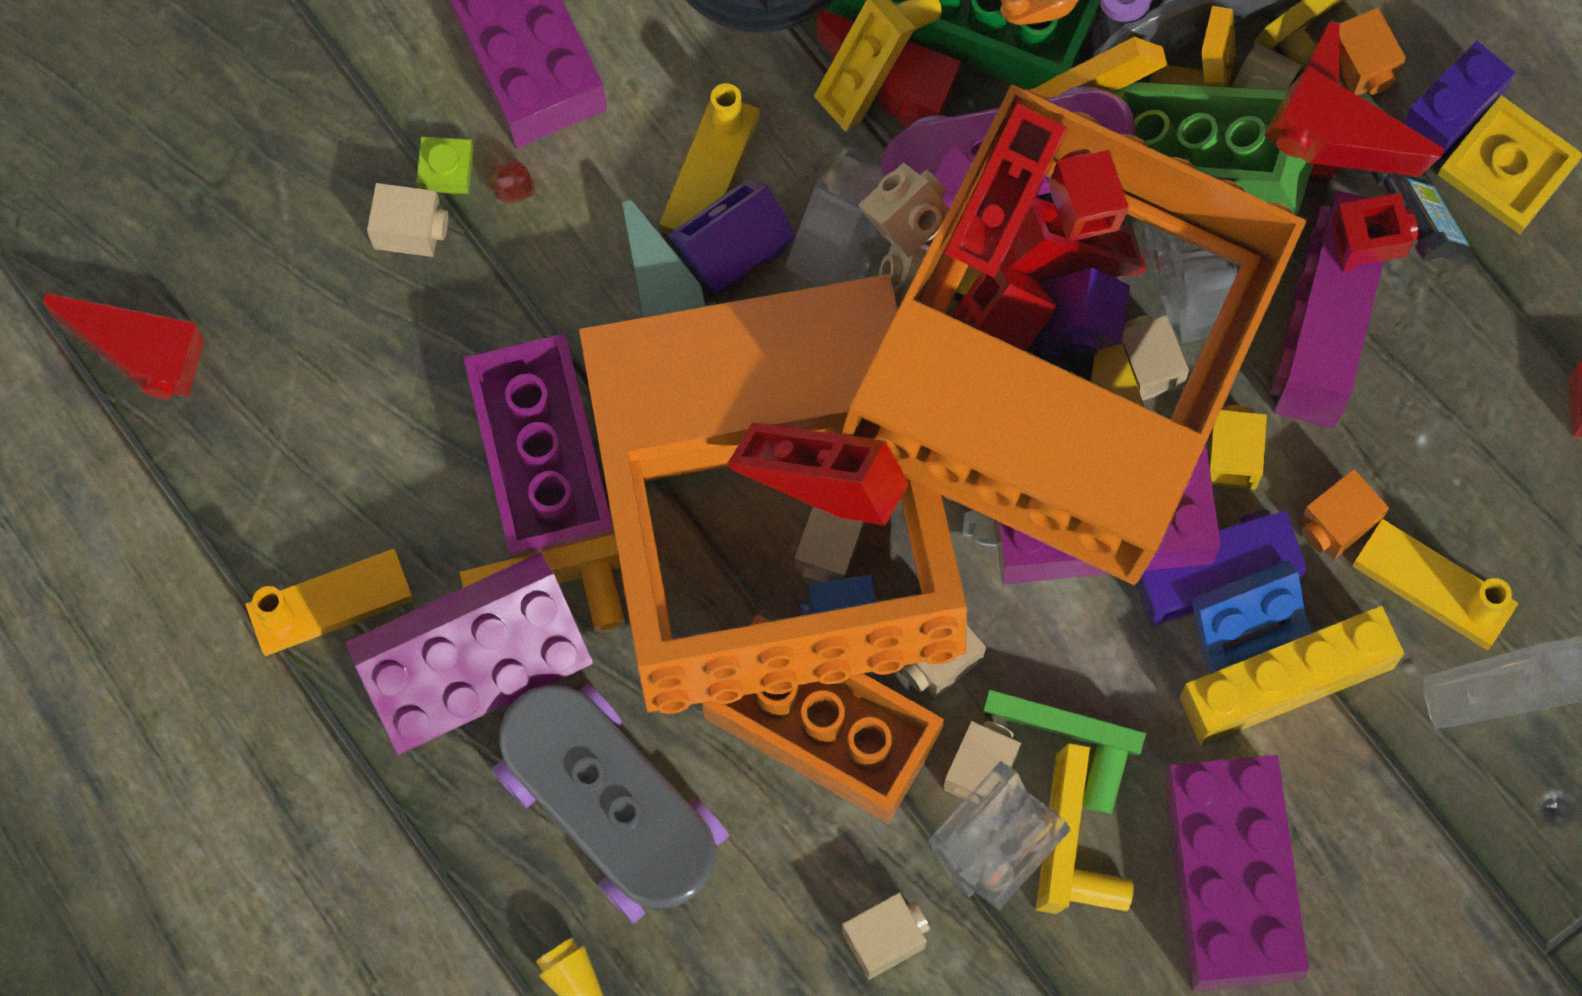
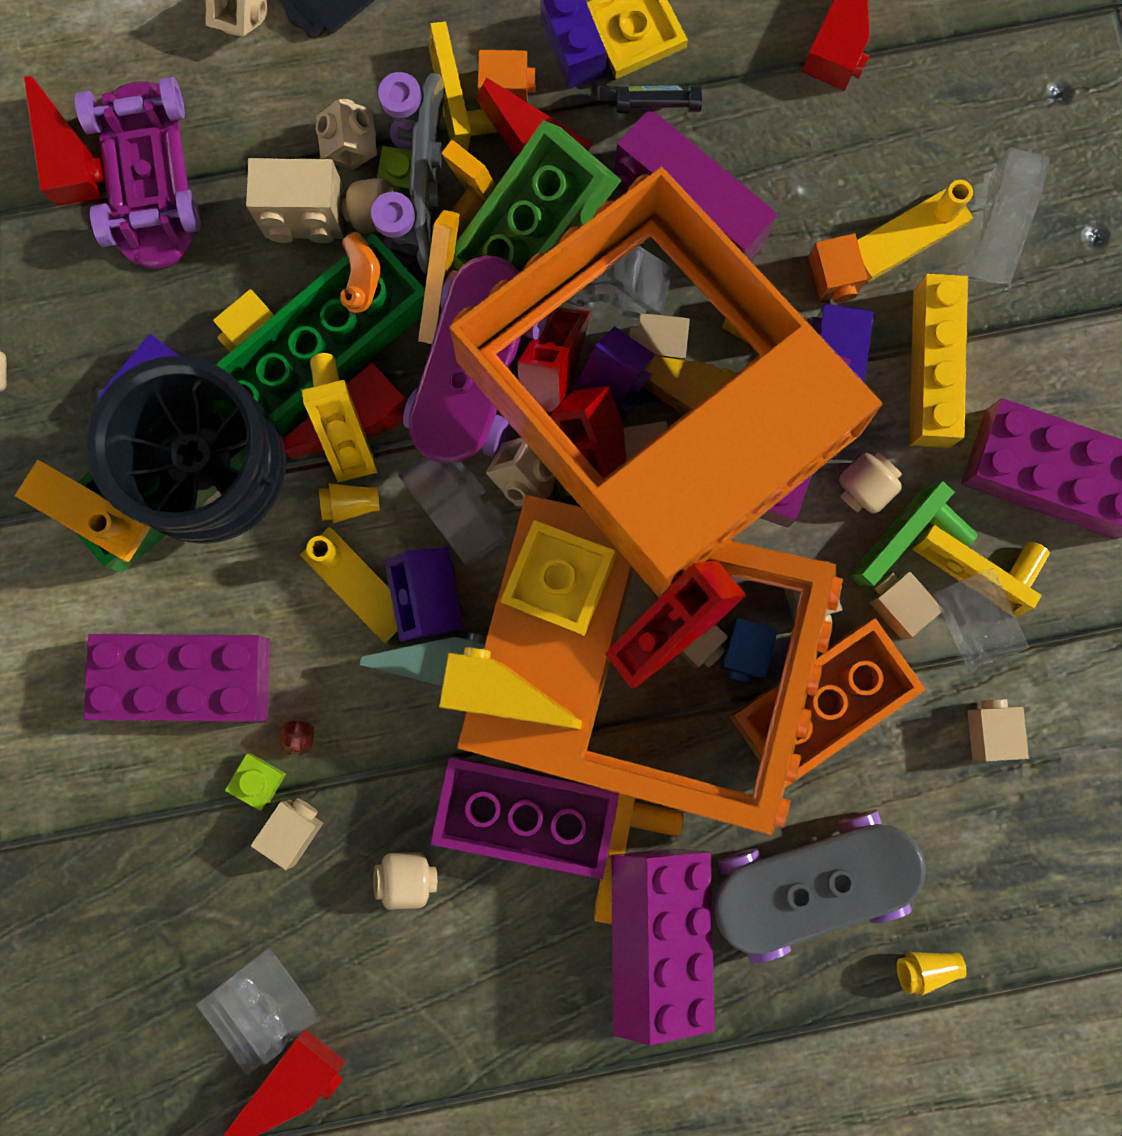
camera: 65 degrees left, 10 degrees up
light orange piece [245,549,414,656] -> none
tan brick [858,162,949,258] -> none
red slope [944,103,1070,277] -> none
red brick [1048,149,1129,242] -> none
blue plate [1191,560,1312,674] -> none
tan brick [1231,42,1302,91] -> none
red slope [1264,66,1445,177] -> none
red brick [1331,193,1418,272] -> none
none -> clear bracket [196,948,320,1075]
none -> yellow cone [318,483,380,524]
none -> tan head [373,852,437,910]
none -> yellow slope [439,647,582,730]
none -> yellow plate [500,520,618,636]
none -> tan head [839,452,902,514]

